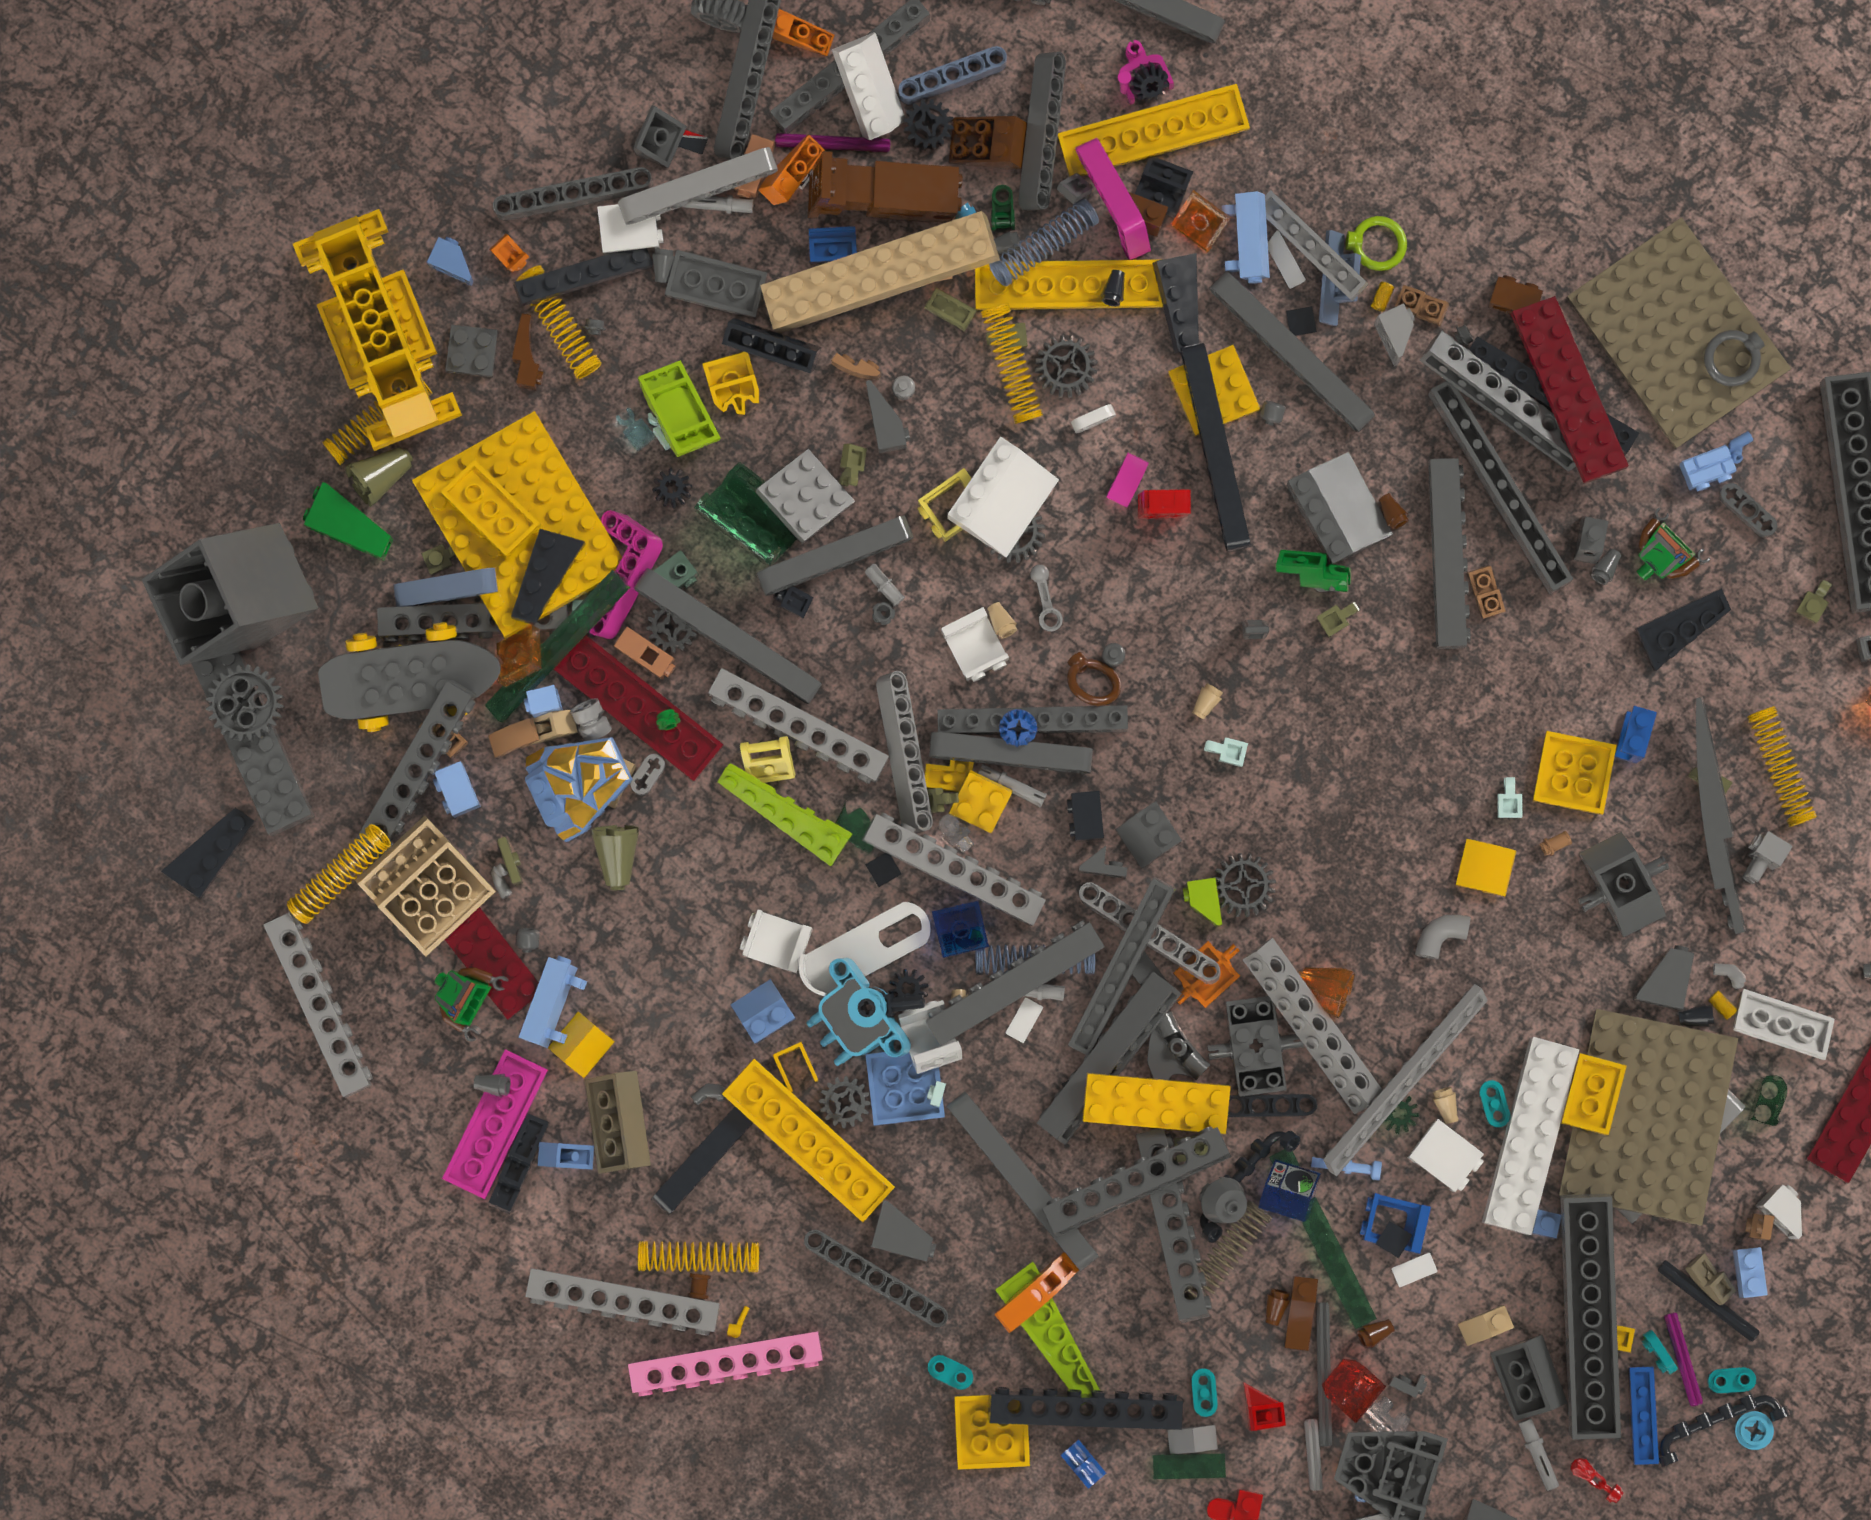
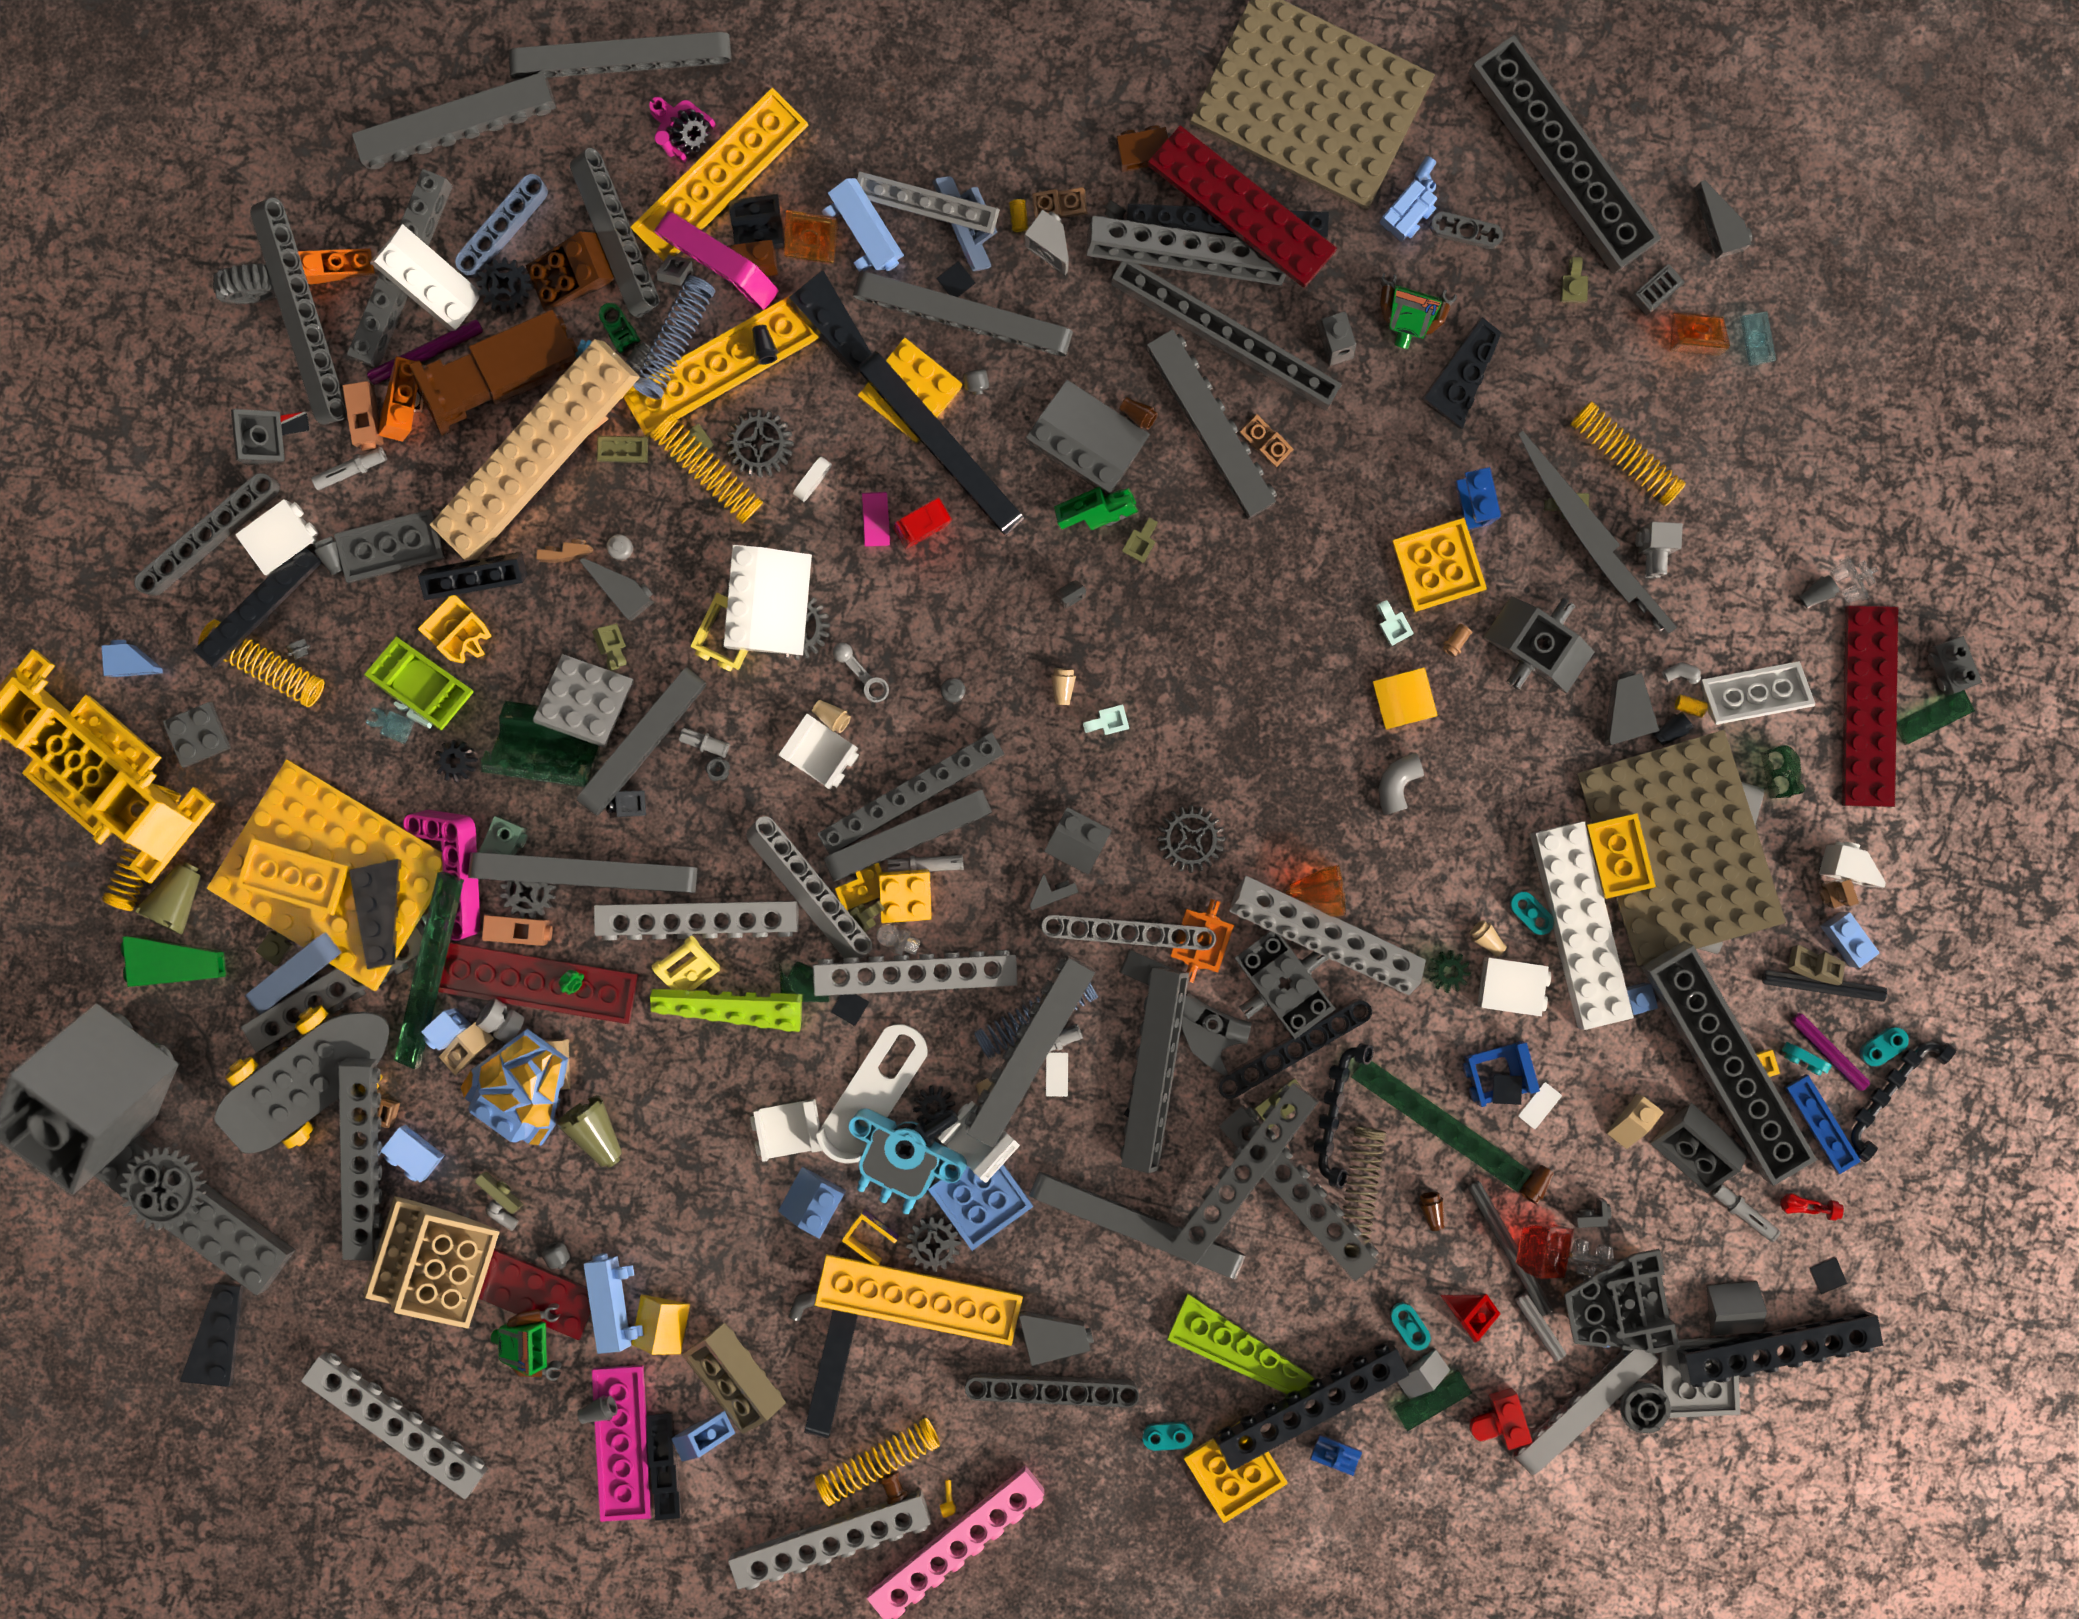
camera: 30 degrees left, 5 degrees up
yellow piece [287,824,391,924] -> none
medium nougat slope [488,718,539,758] -> none
orange bracket [489,234,529,272] -> none
clear orange brick [496,625,541,687] -> none
reddish brown slope [512,313,544,391] -> none
light grey beam [618,147,778,225] -> none
light grey beam [631,754,665,795] -> none
blue plate [809,226,857,264] -> none
light aqua plate [927,1081,946,1107] -> none
clear blue slope [932,901,989,958] -> none
orange slope [994,1252,1079,1333] -> none
blue gear [999,709,1037,747] -> none
reddish brown piece [1067,652,1121,706] -> none
black brick [1067,791,1104,842] -> none
dark grey plate [1068,877,1176,1055] -> none
yellow plate [1082,1073,1231,1134] -> none
lime slope [1182,878,1222,927] -> none
dark grey cone [1199,1177,1247,1223] -> none
clear blue slope [1258,1159,1321,1222] -> none
white sticker [1268,230,1306,289] -> none
reddish brown slope [1284,1276,1318,1351] -> none
light blue piece [1311,1157,1382,1181] -> none
light grey plate [1323,984,1488,1176] -> none
lime piece [1345,216,1407,271] -> none
dark grey cone [1591,549,1621,585] -> none
dark grey piece [1704,330,1765,386] -> none
medium azure gear [1735,1411,1774,1450] -> none

